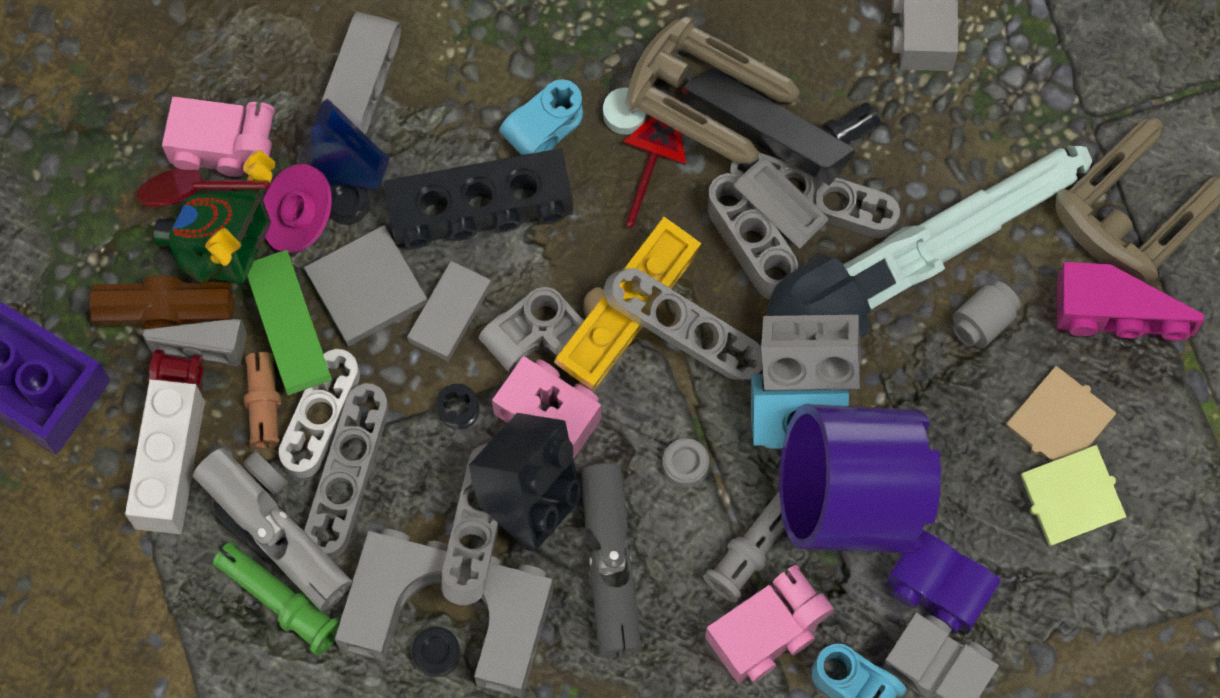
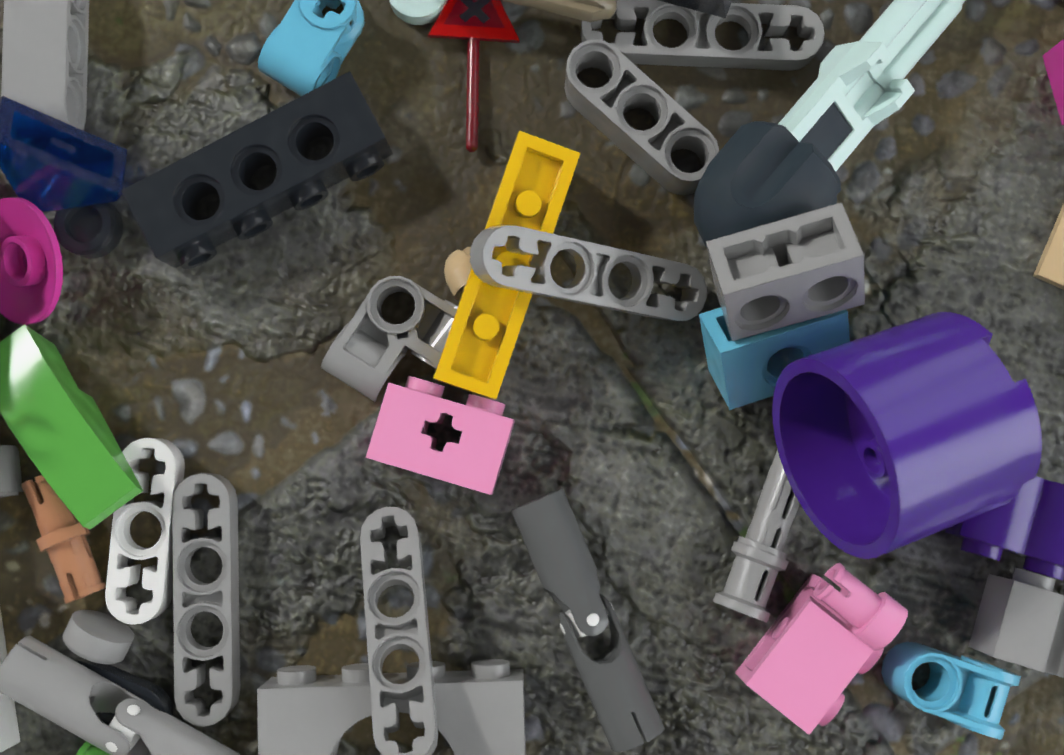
camera: 15 degrees left, 15 degrees up
light grey tile [304,225,428,347] -> none
light grey tile [407,261,492,362] -> none
black bush [436,384,480,430] -> none
black slope [469,413,582,552] -> none
light grey tile [663,438,709,488] -> none
light grey tile [733,157,829,249] -> none
light grey brick [953,281,1021,348] -> none

